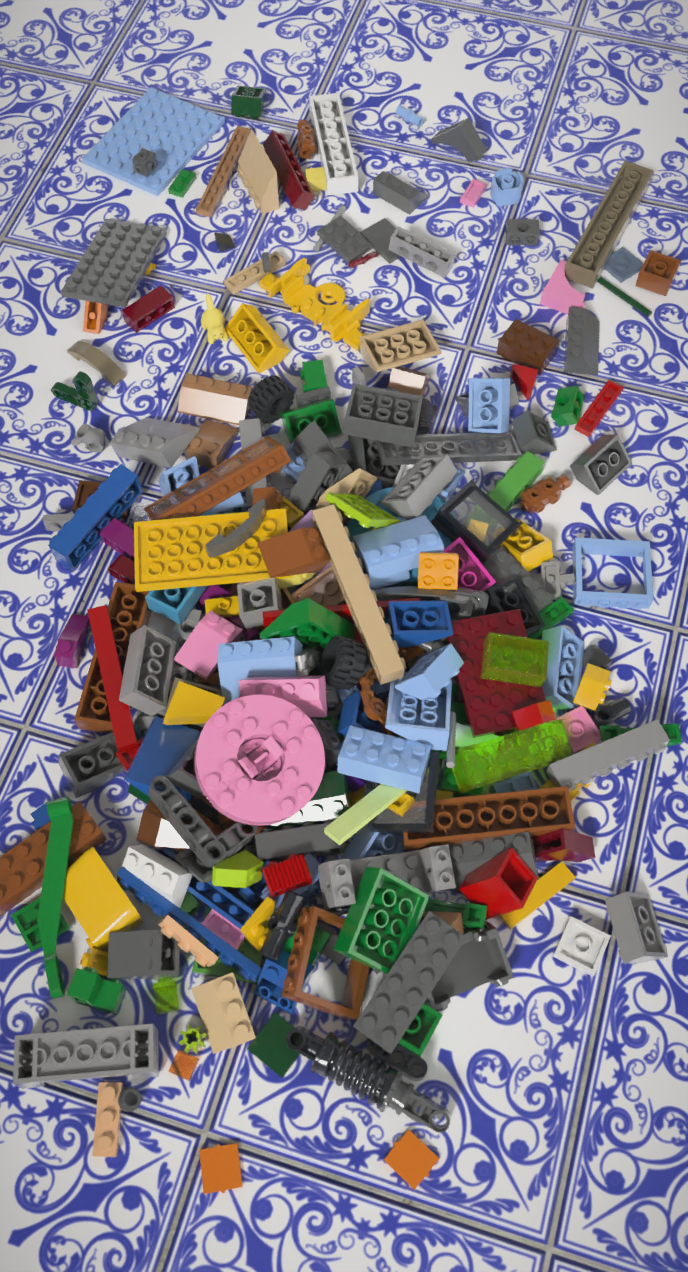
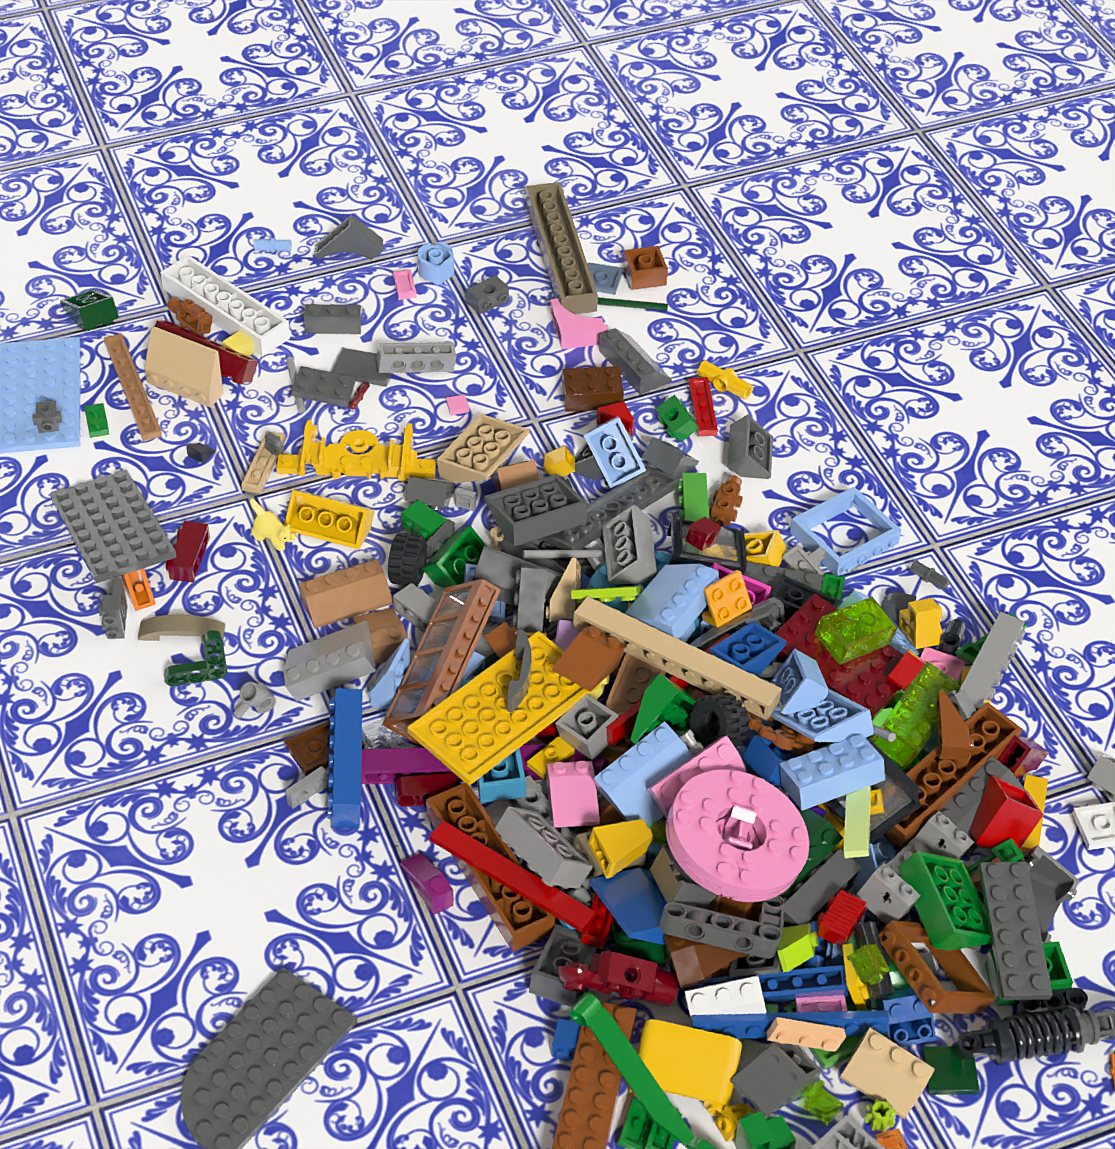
camera: 40 degrees left, 15 degrees down
none -> dark grey plate [99,578,128,639]
none -> dark grey slope [405,477,455,511]
none -> bright pink tile [446,394,469,415]
none -> light grey bar [522,550,605,559]
none -> yellow brick [543,446,575,478]
none -> dark red brick [557,951,679,1007]
none -> dark red brick [685,517,721,551]
none -> yellow piece [697,360,753,400]
none -> clear neon green brick [846,944,890,985]
none -> dark grey axle [910,560,950,589]
none -> dark orange slope [936,690,974,760]
none -> brick [946,690,977,720]

